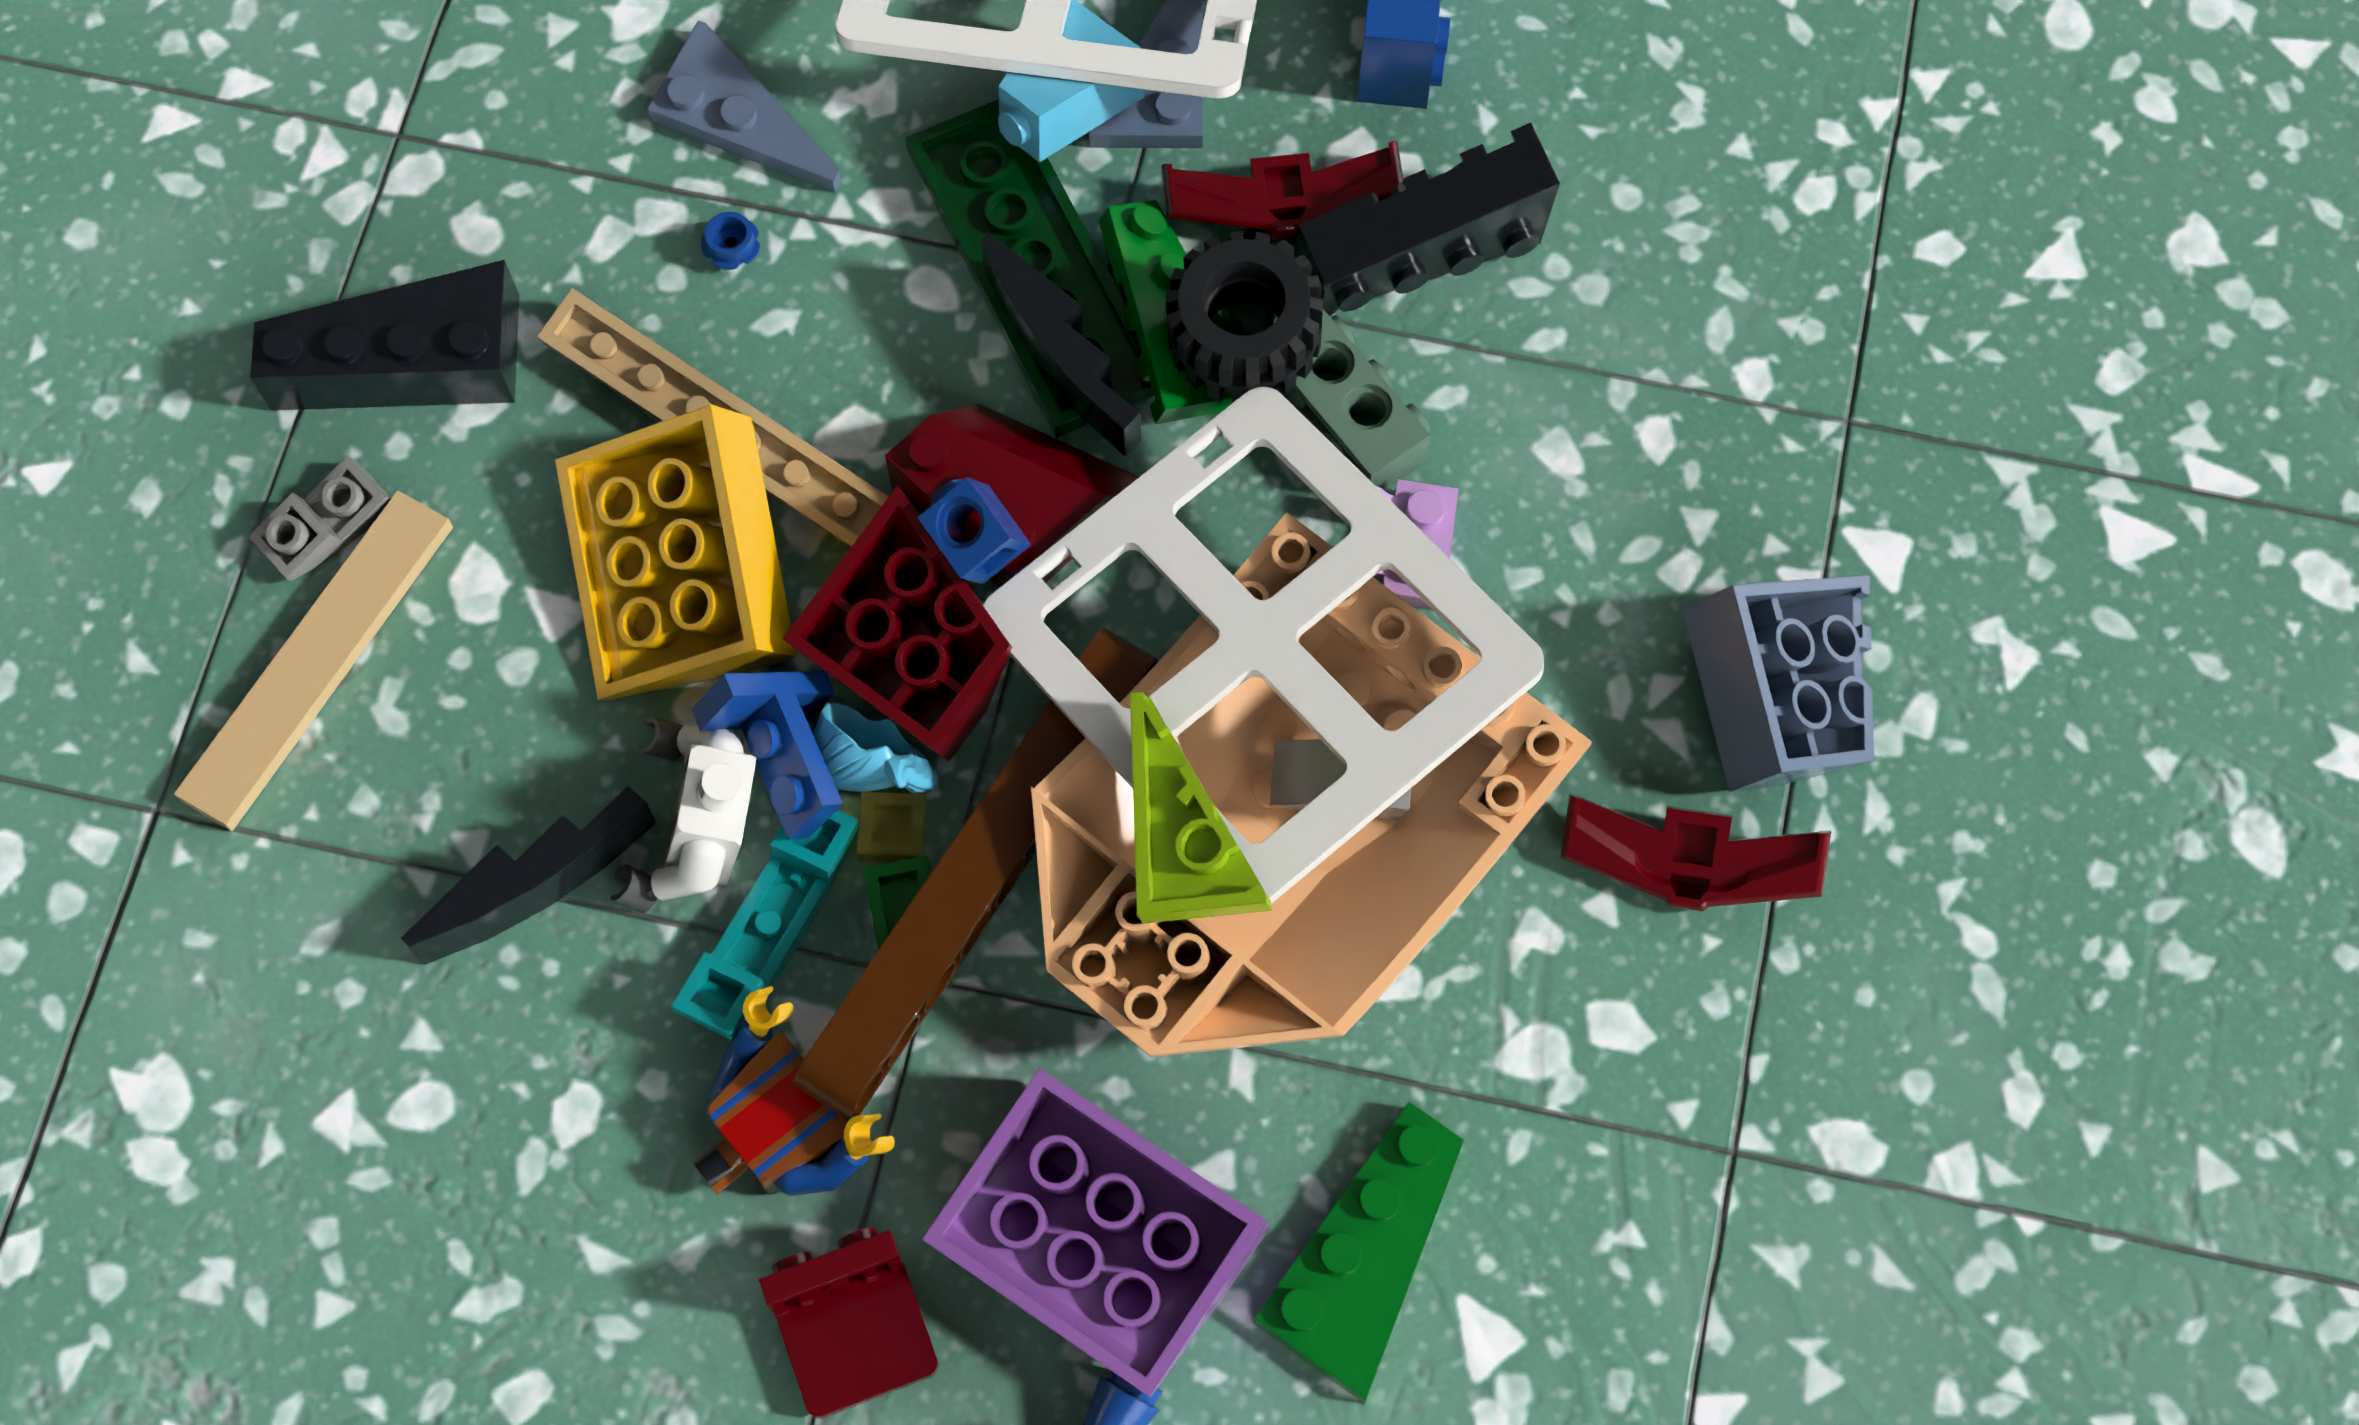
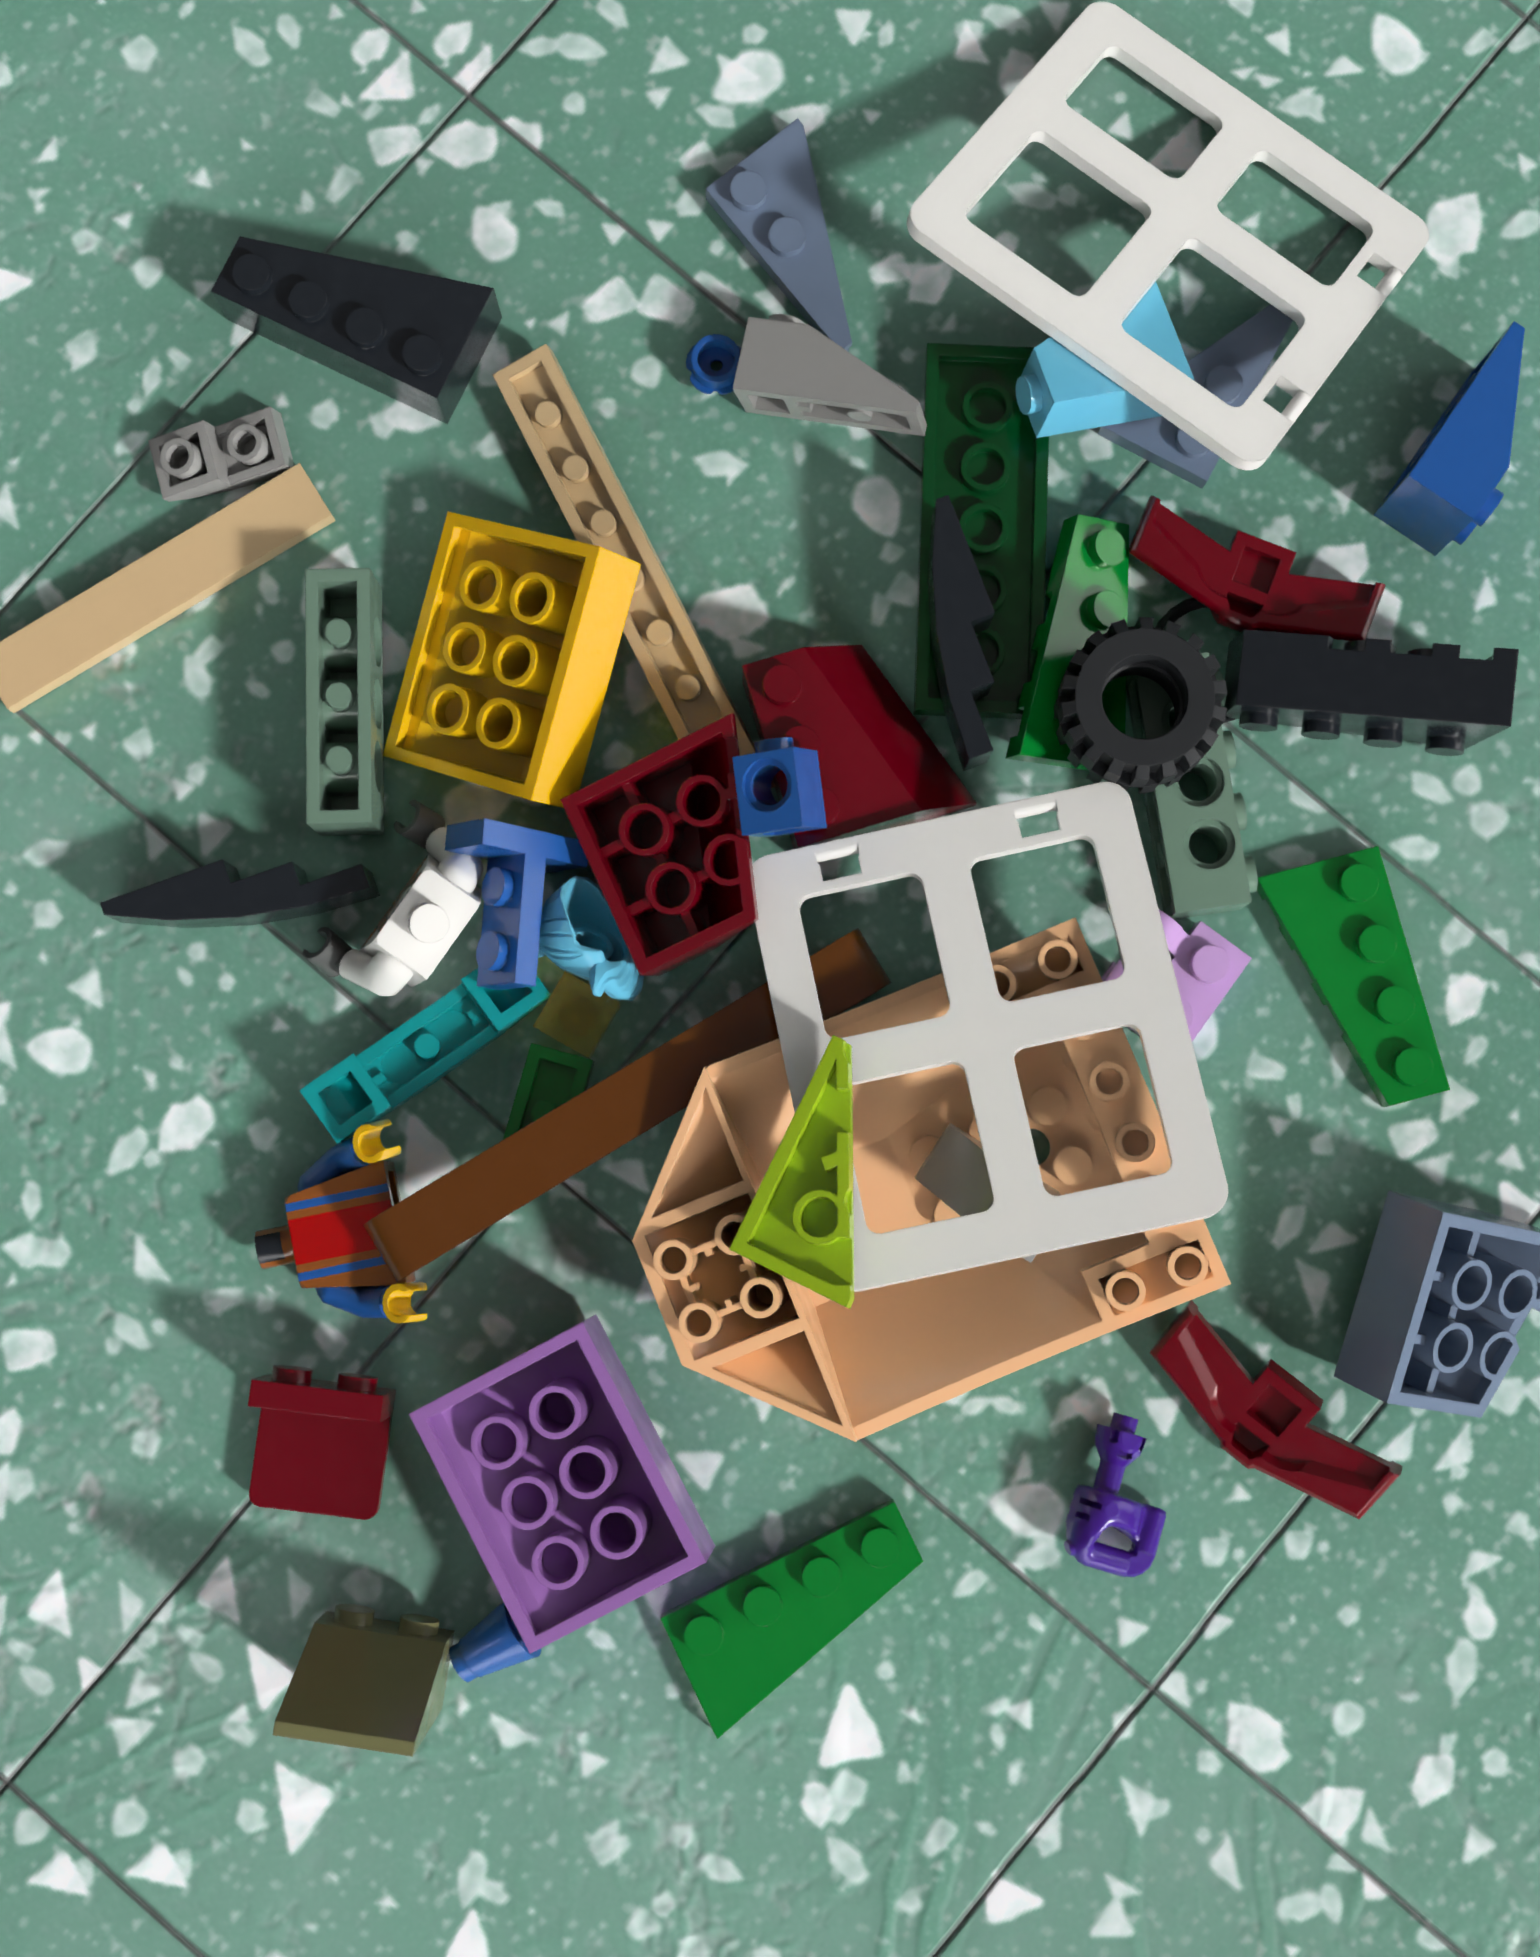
camera: 25 degrees right, 15 degrees up
none -> sand green brick [305,568,384,836]
none -> light grey slope [733,314,927,436]
none -> dark purple piece [1064,1412,1166,1577]
none -> green wing [1257,846,1450,1107]

